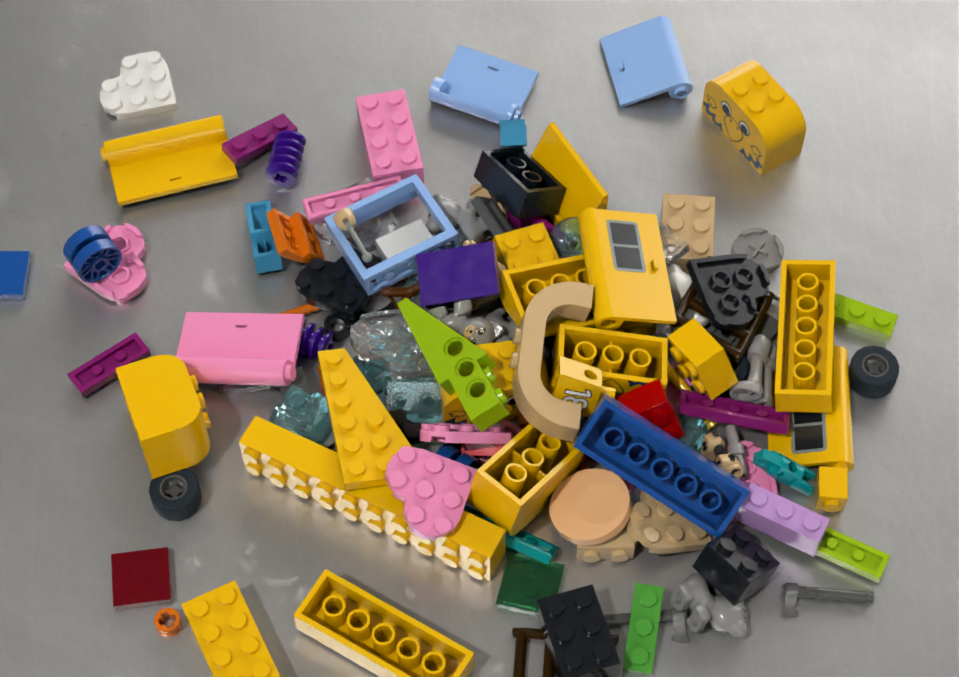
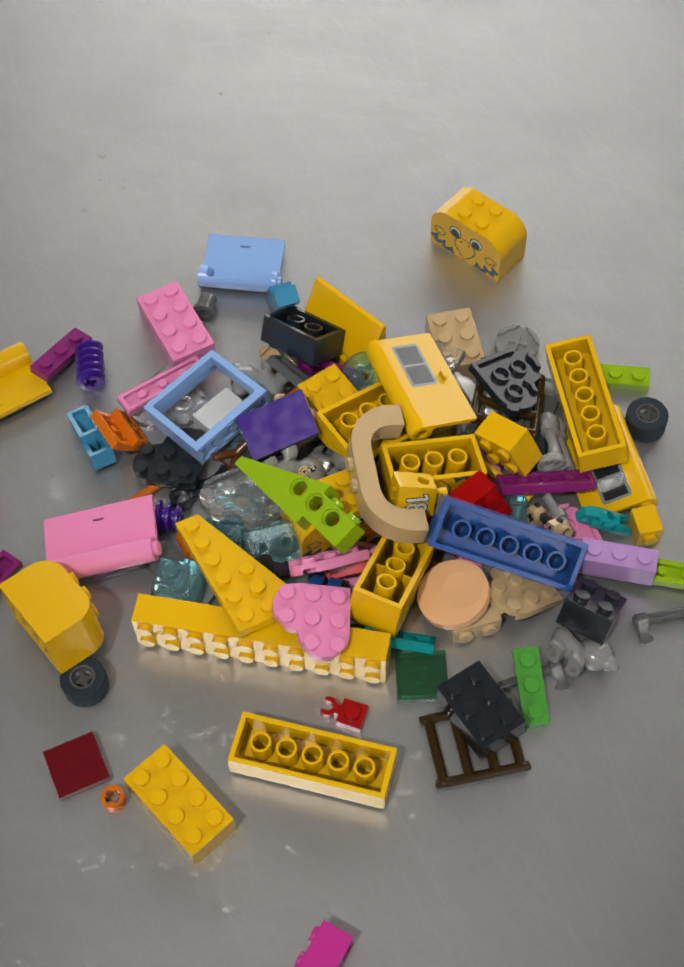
camera: 15 degrees left, 0 degrees up
hinge [333,208,372,263] -> none
light blue door [600,16,693,108] -> none
none -> dark grey bush [193,292,217,322]
none -> red plate [320,696,369,733]

